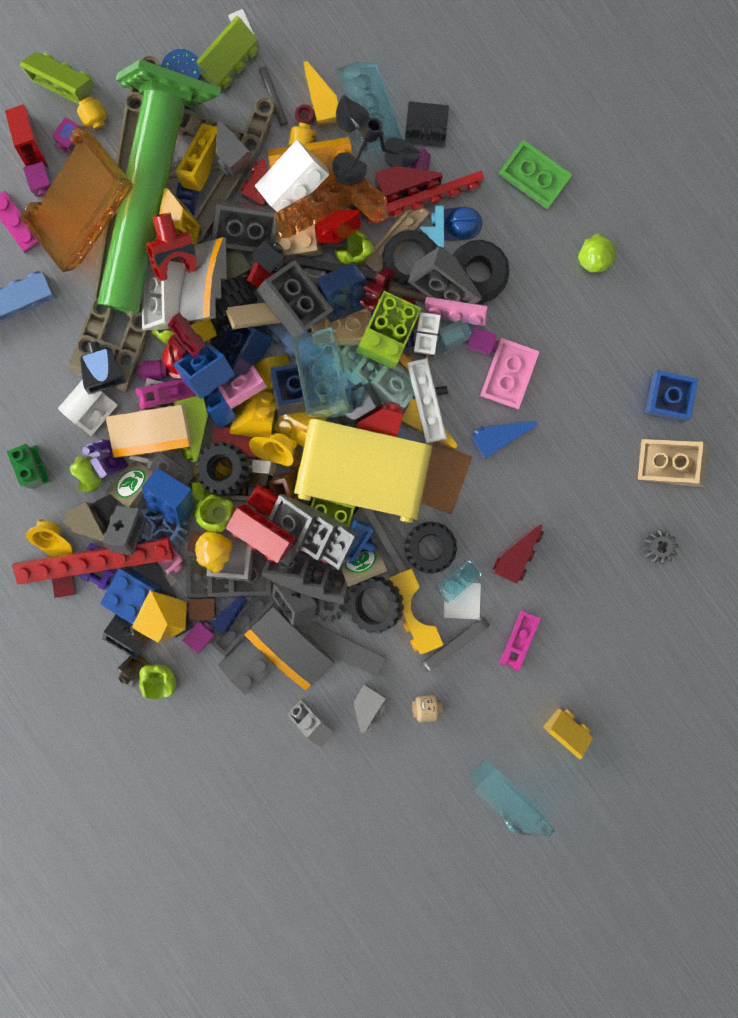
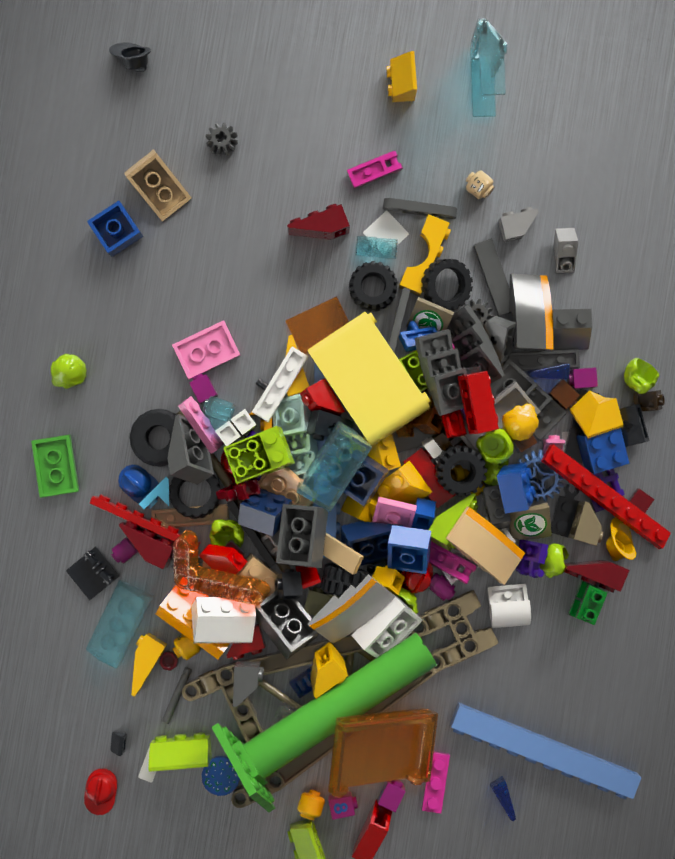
camera: 140 degrees left, 0 degrees up
black torso [80,341,126,395] -> none
dark grey brick [102,506,146,555] -> none
red connector [146,212,197,281] -> none
dark red plate [167,312,206,358] -> none
yellow slope [175,123,217,192] -> none
yellow piece [249,433,297,466] -> none
black plant [332,95,421,185] -> none
blue slope [471,421,538,460] -> none
none -> black slope [110,732,127,756]
none -> dark red slope [564,560,630,593]

